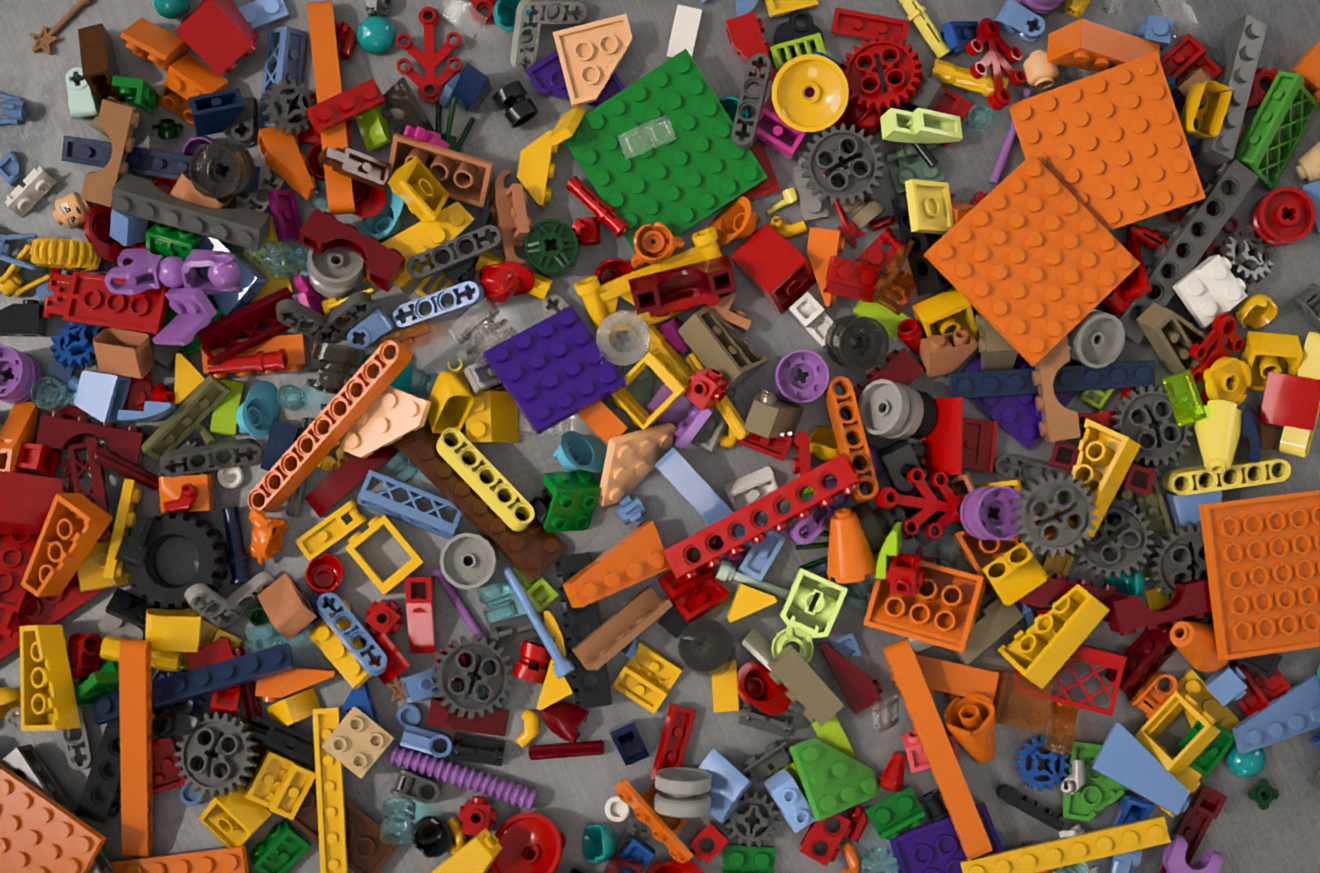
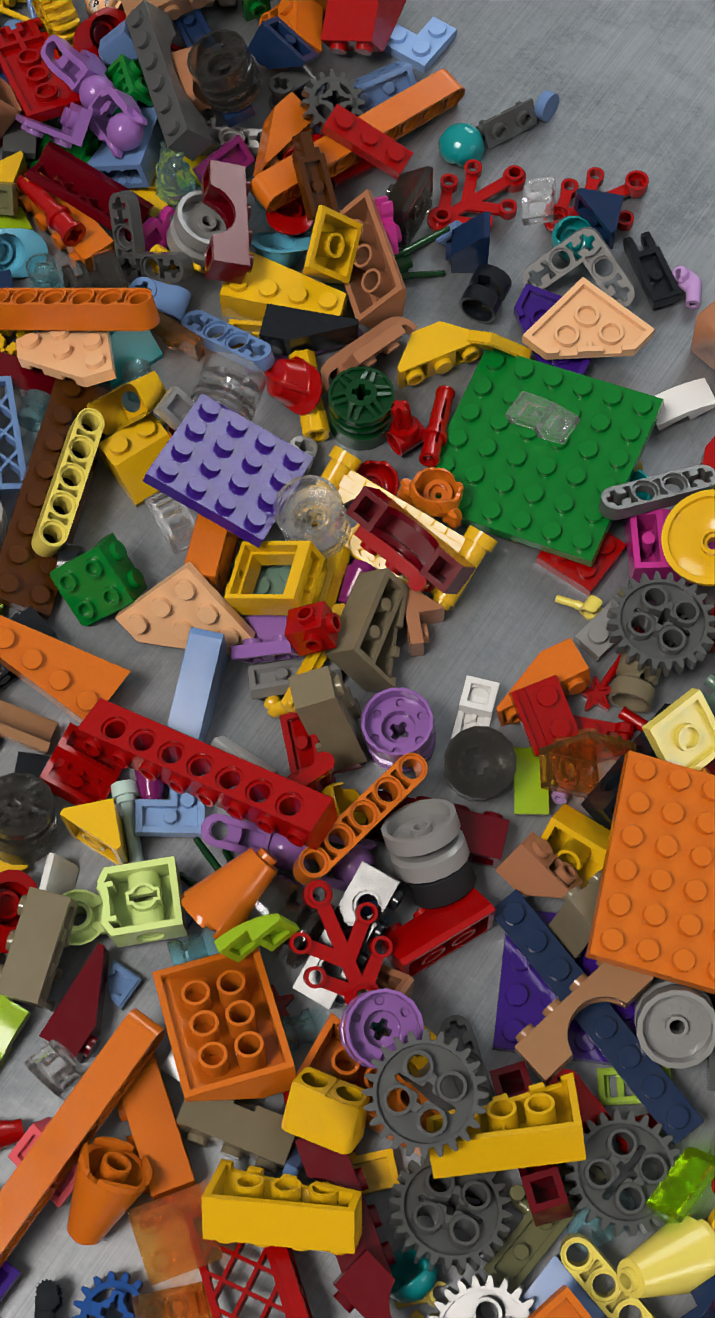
camera: 60 degrees right, 20 degrees down
dark green plate [152,118,183,139] -> none
red arm [336,21,357,60] -> none
lime slope [356,106,390,151] -> none
dark grey beam [407,225,502,280] -> none
medium azure piece [553,431,607,473] -> none
medium blue gear [616,494,647,527] -> none
orange piece [708,196,761,247] -> none
red slope [730,223,817,315] -> none
yellow arm [770,216,807,239] -> none
red brick [886,553,925,596] -> none
red cone [897,319,924,355] -> none
red plate [962,417,998,472] -> none

